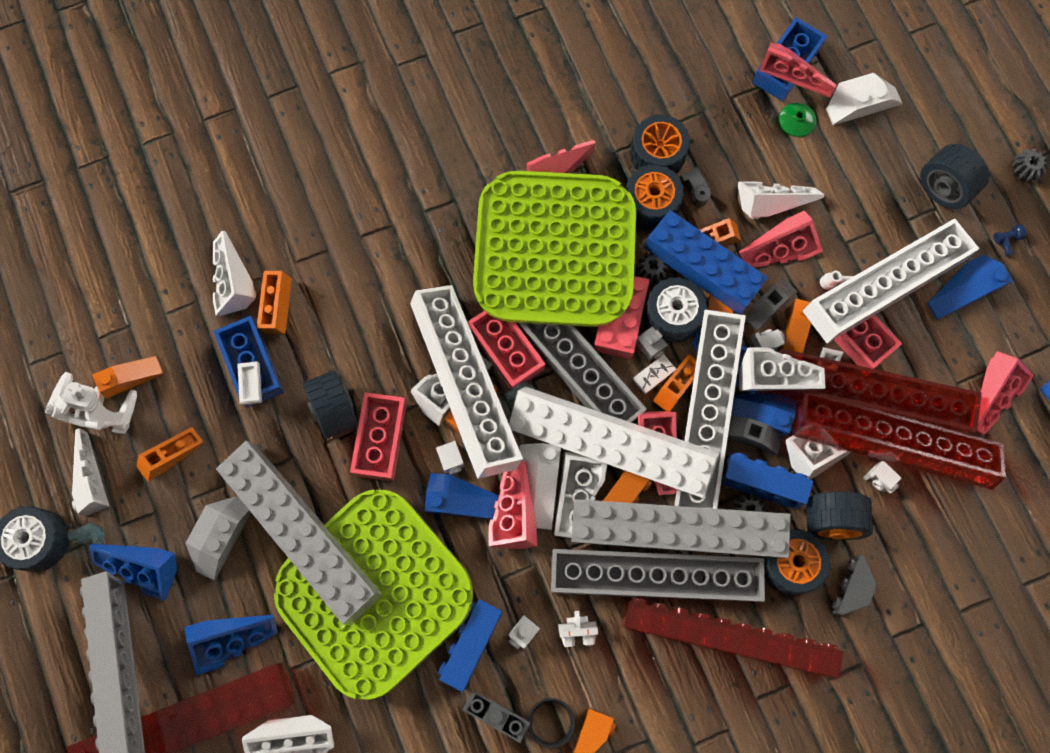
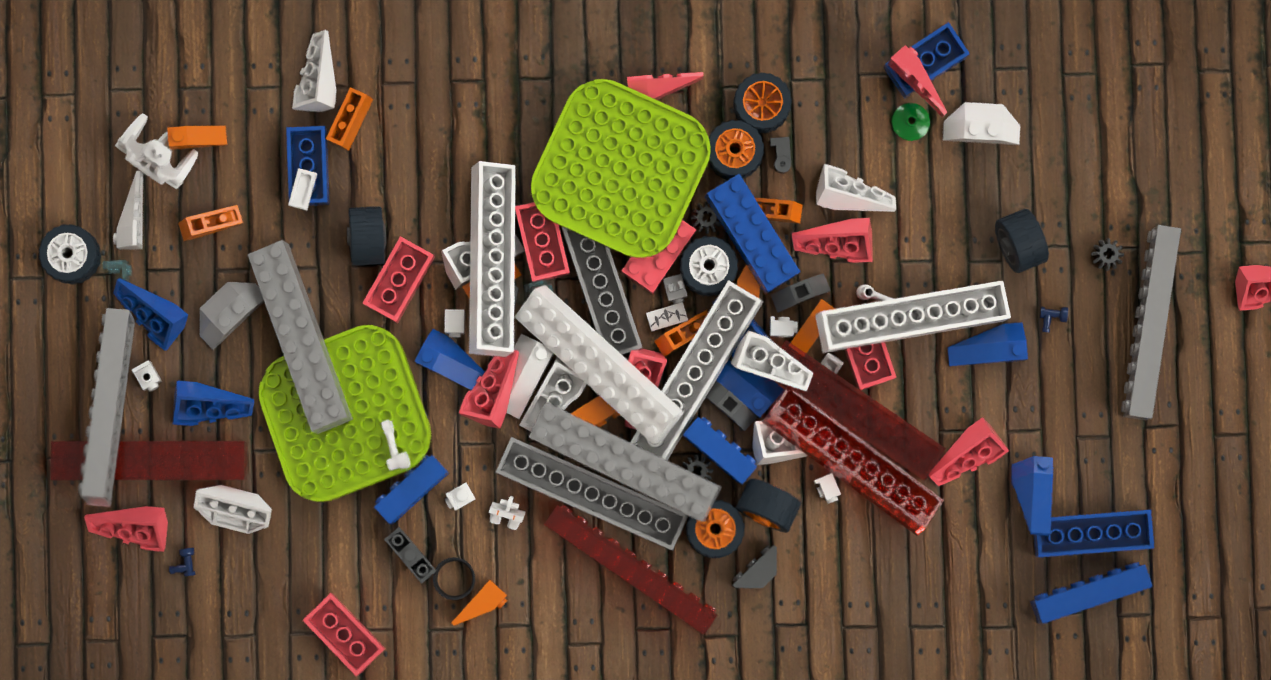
camera: 20 degrees right, 10 degrees up
none -> white brick [132,360,162,392]
none -> white brick [381,420,410,470]

